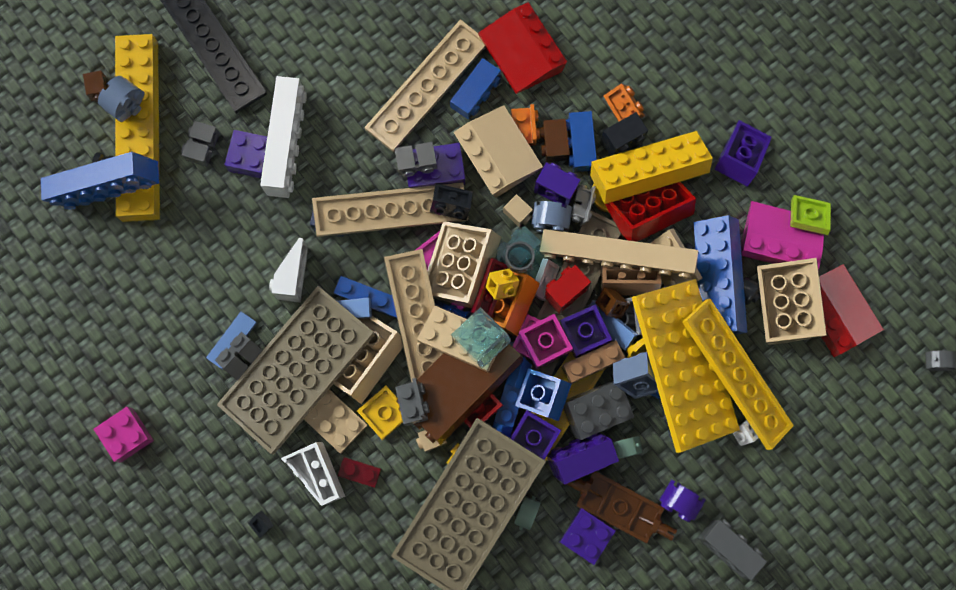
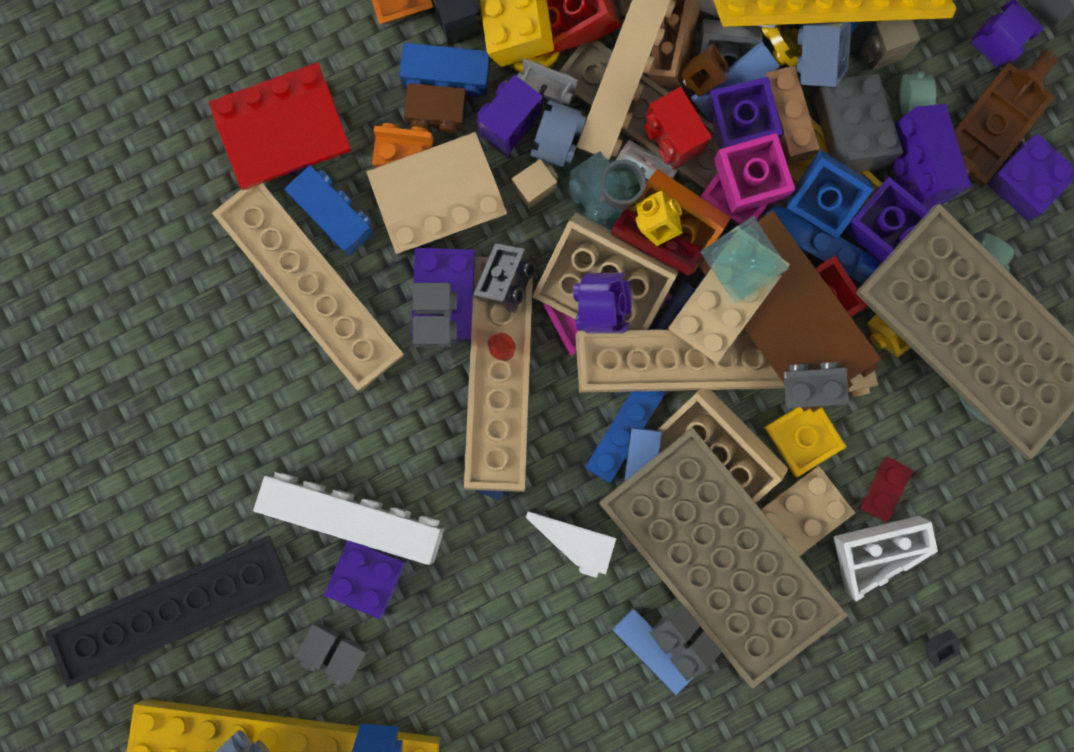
camera: 80 degrees left, 5 degrees up
none -> clear red plate [487,332,516,361]
none -> dark purple brick [573,272,632,334]
none -> dark tan brick [861,20,920,71]

